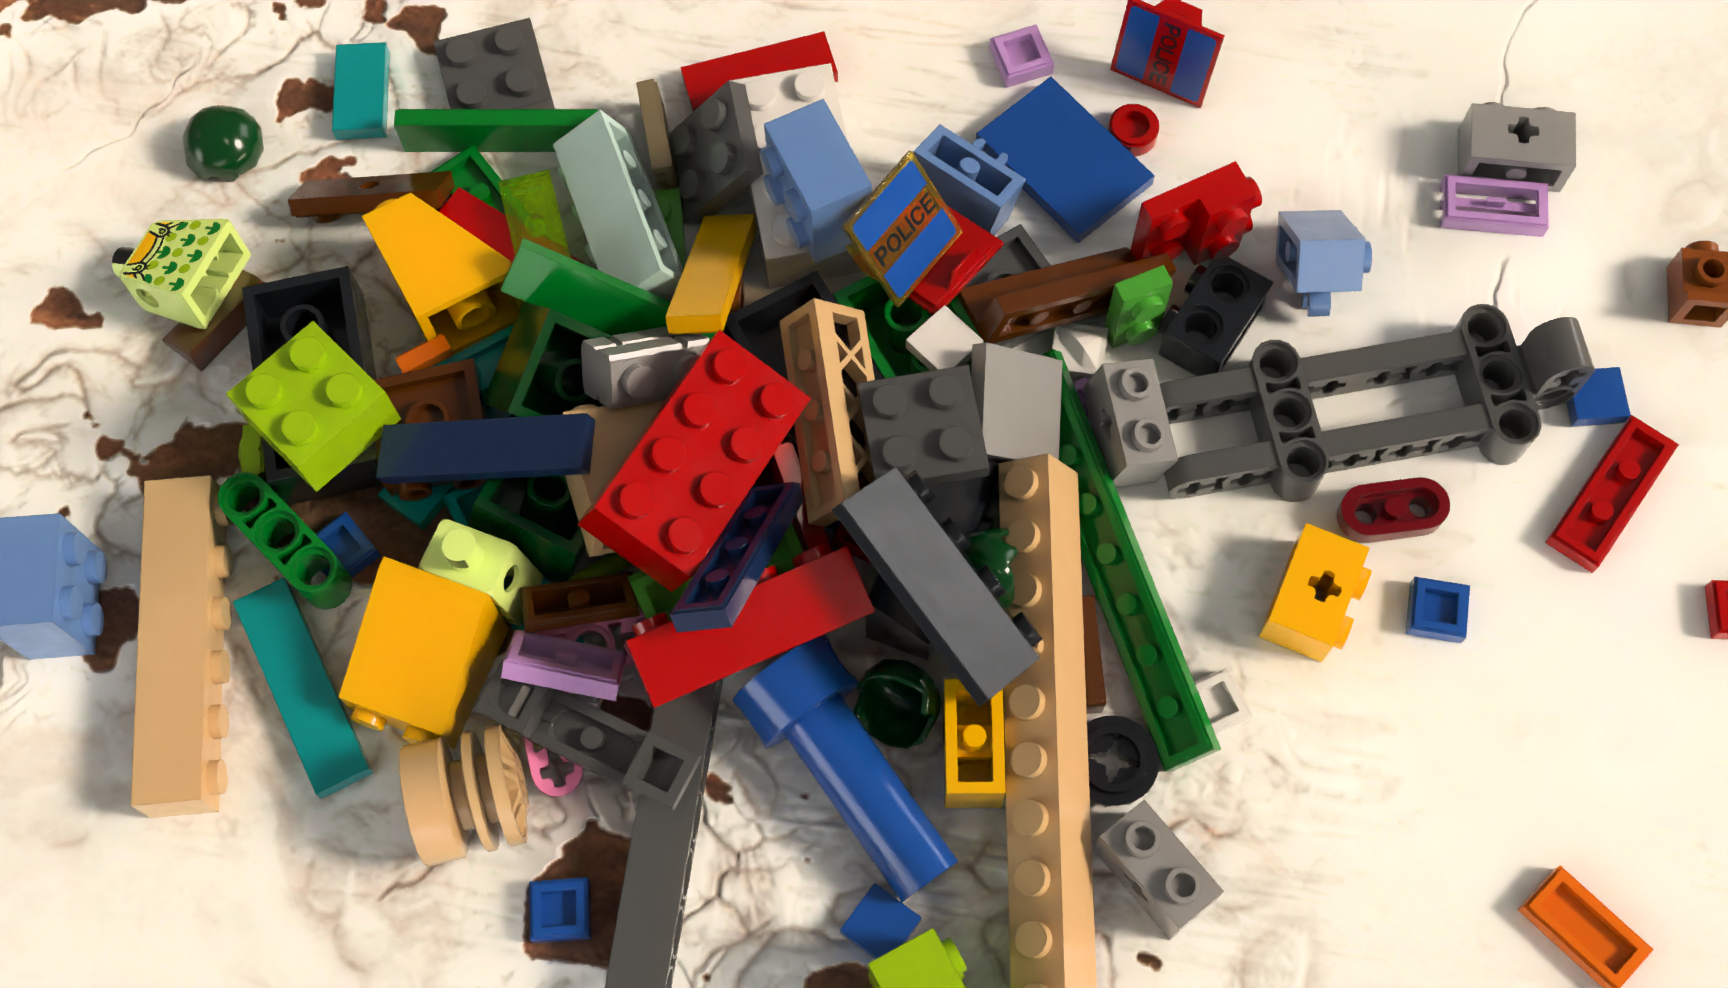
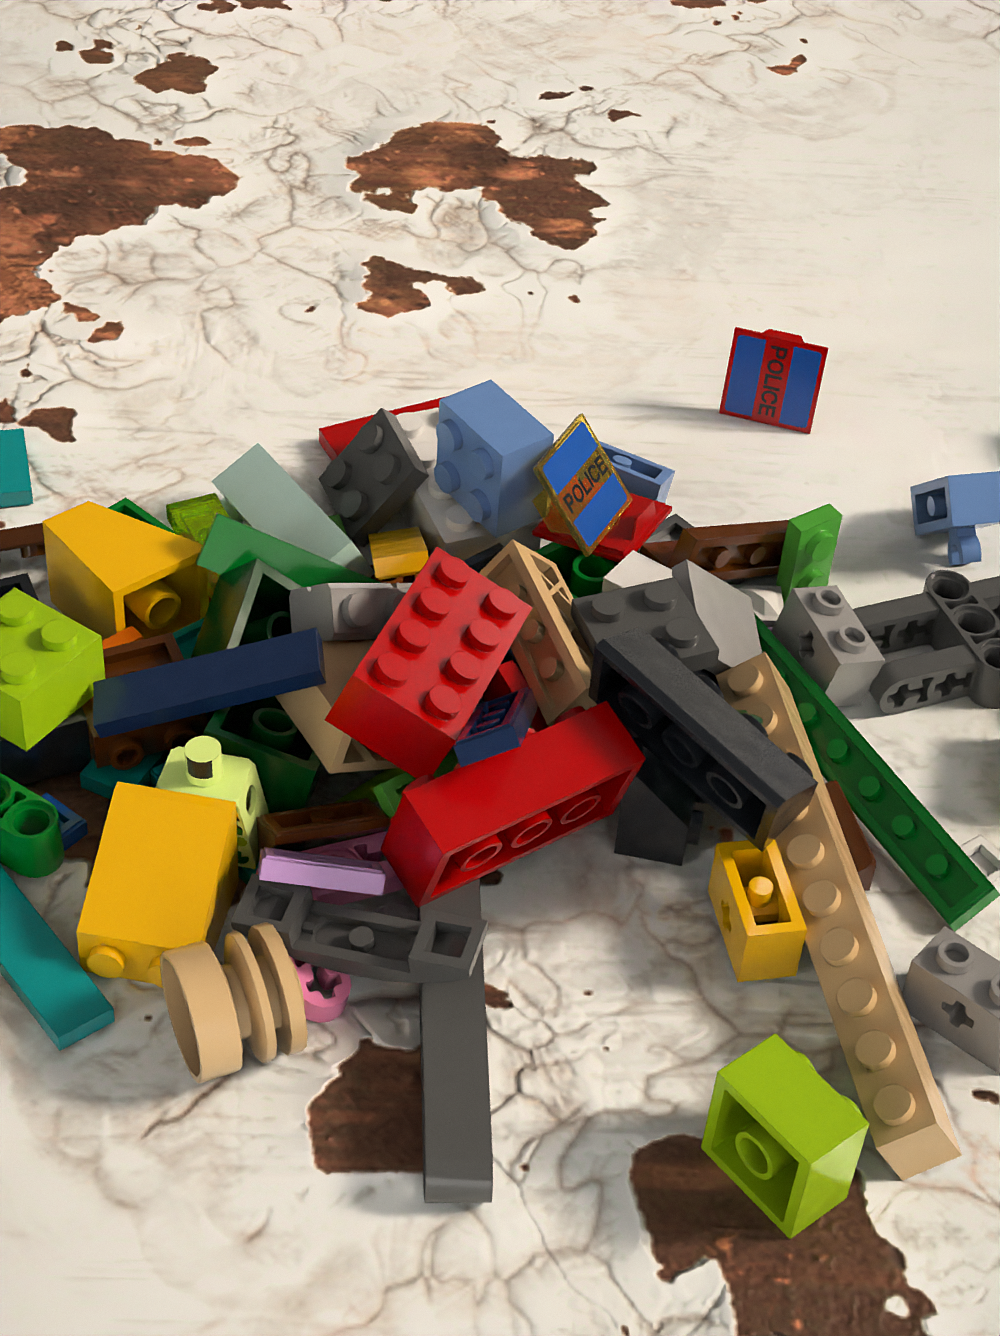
camera: 15 degrees left, 25 degrees down
green tile [394,109,599,152] -> none
dark grey plate [433,18,555,109] -> none
blue tile [529,877,591,943] -> none
dark tan tile [636,79,679,190] -> none
blue piece [733,634,958,902] -> none
blue tile [840,883,922,959] -> none
dark green hair [854,659,940,749] -> none
blue tile [976,76,1155,243] -> none
lavender tile [989,24,1054,88] -> none
black gear [1087,716,1159,808] -> none
red tile [1108,104,1159,157] -> none
red plate [1130,161,1262,266] -> none
black brick [1158,251,1274,376] -> none

